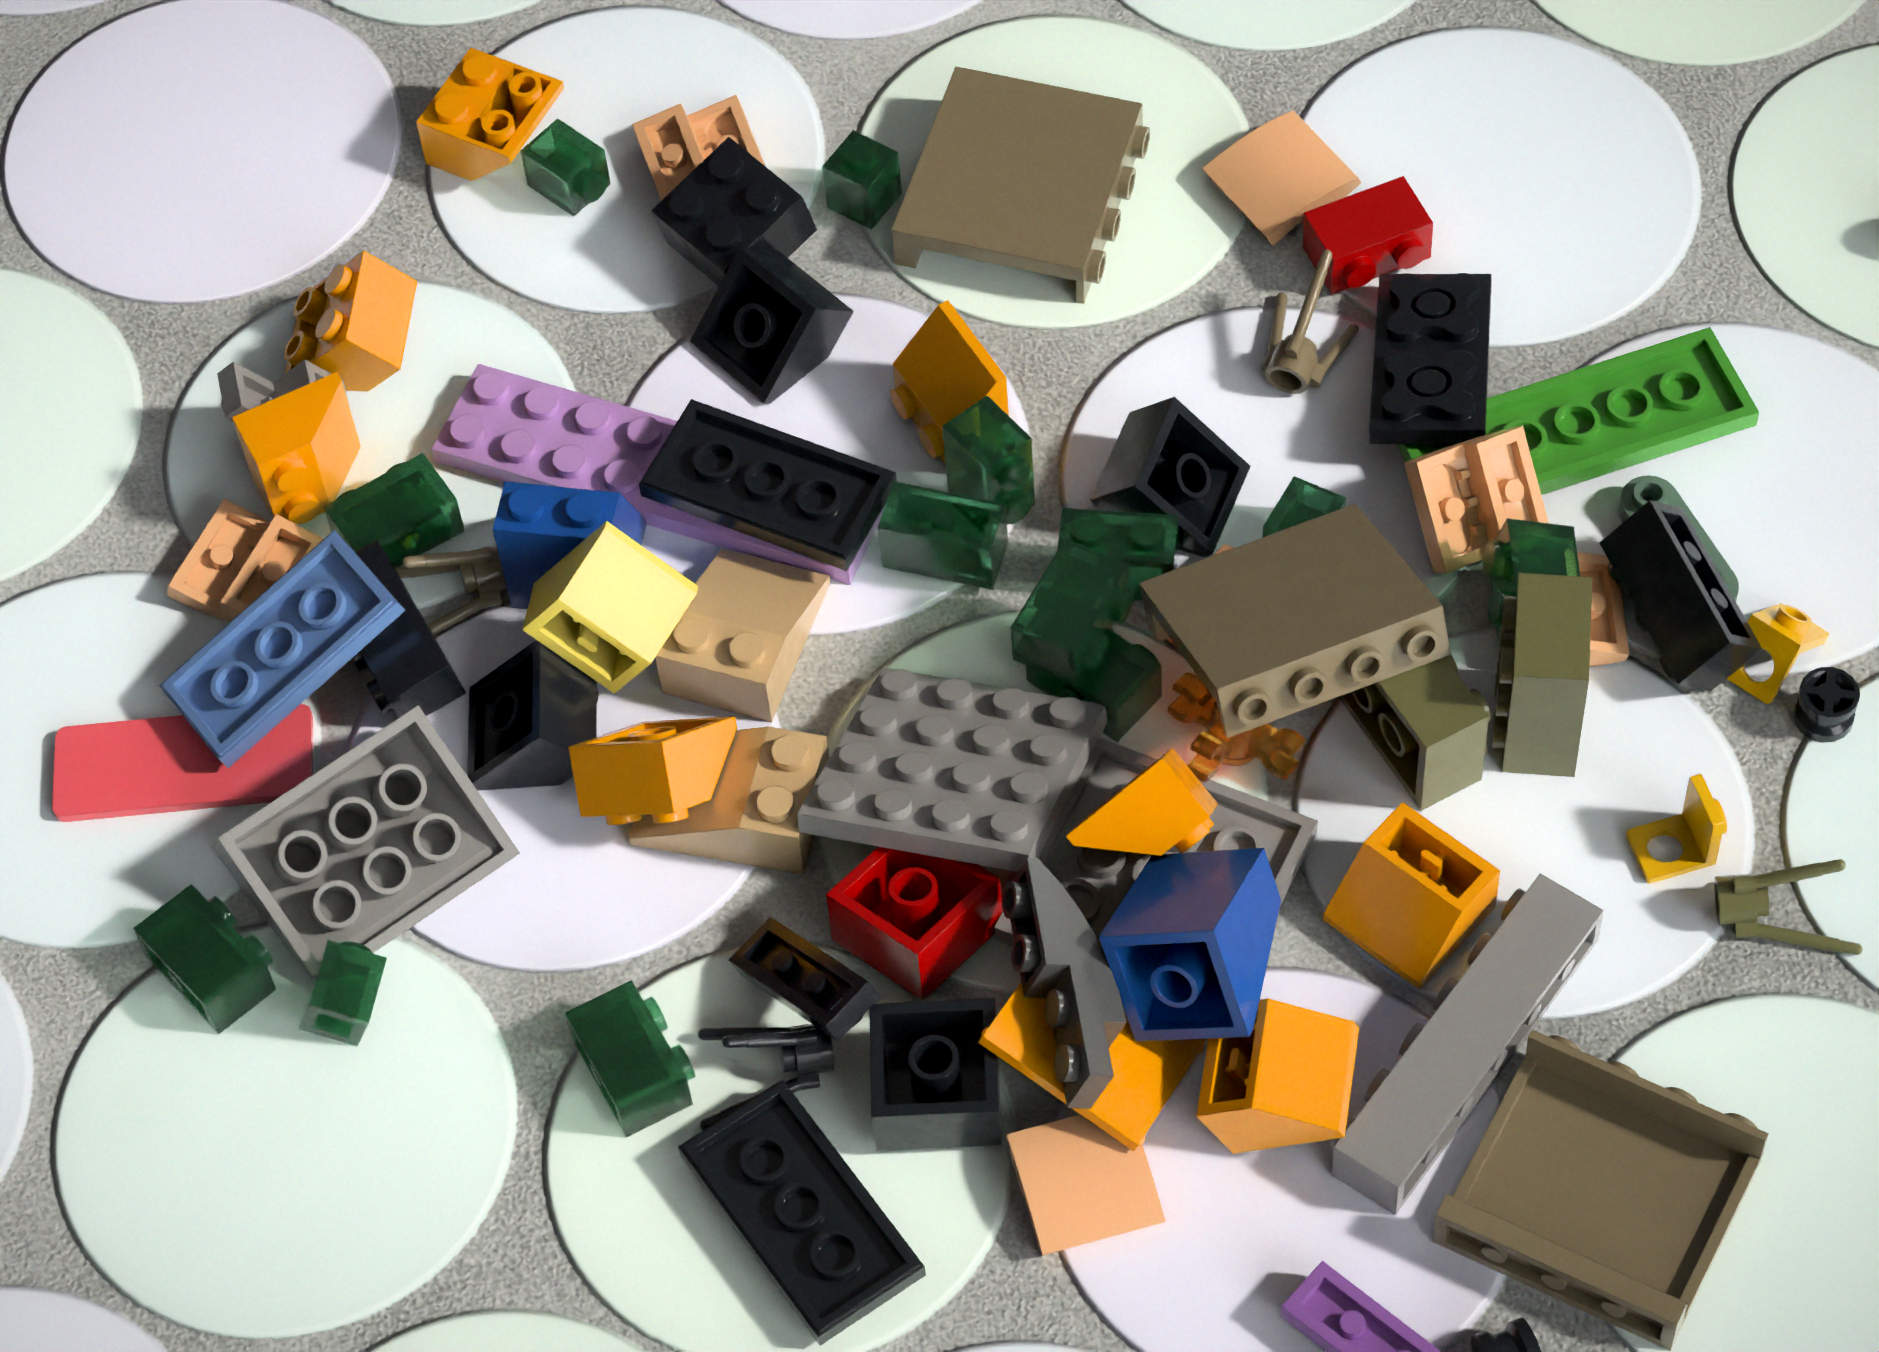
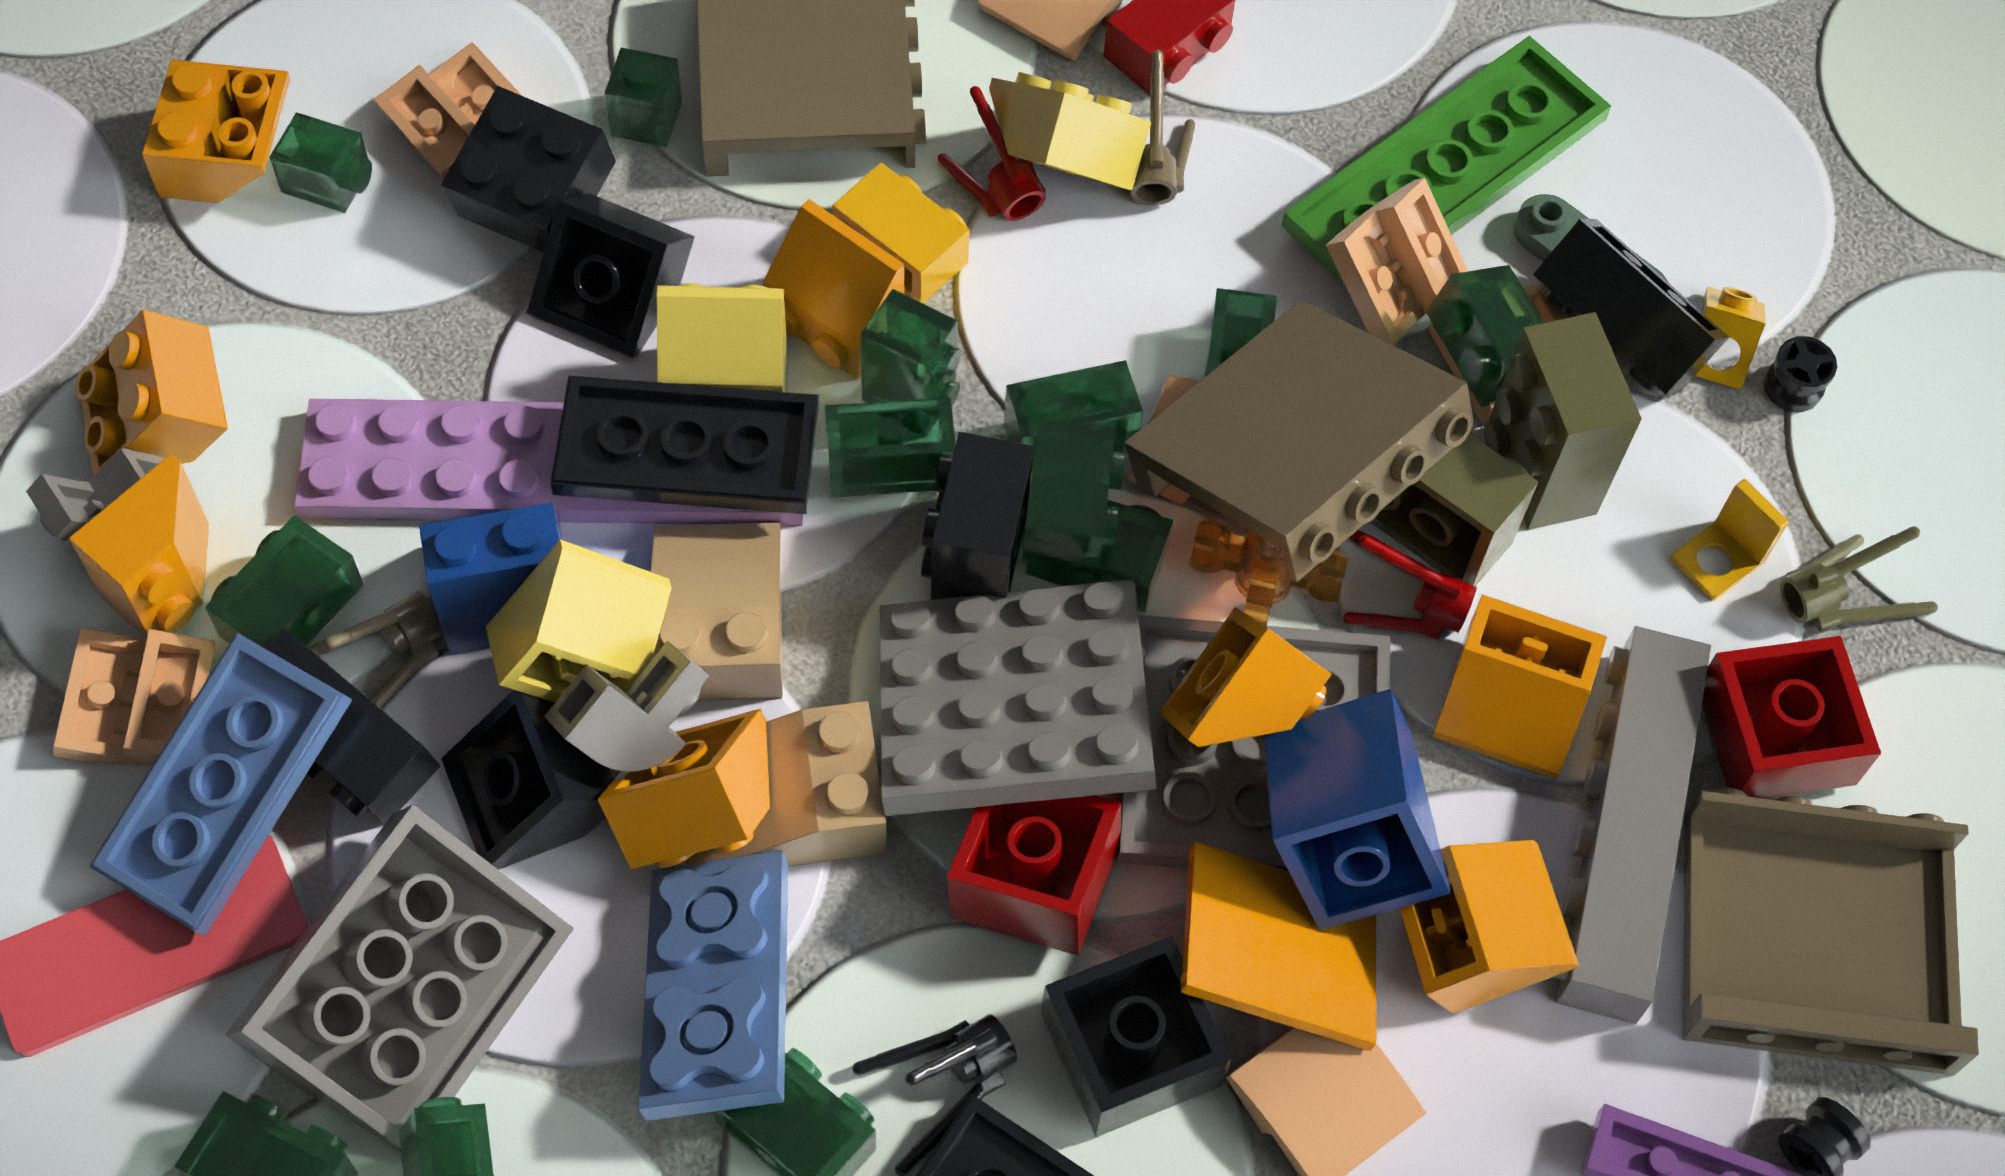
camera: 30 degrees left, 5 degrees up
black plate [728,917,881,1041] -> none
dark grey slope [1002,858,1127,1109] -> none
black slope [1090,397,1251,557] -> none
black piece [1369,273,1492,444] -> none
none -> light grey brick [544,641,710,772]
none -> medium blue piece [638,850,788,1121]
none -> light yellow slope [657,283,788,392]
none -> yellow brick [832,162,970,307]
none -> black brick [921,432,1035,600]
none -> red plant [938,86,1046,221]
none -> light yellow slope [989,72,1151,190]
none -> red plant [1343,529,1477,641]
none -> red brick [1702,636,1881,799]

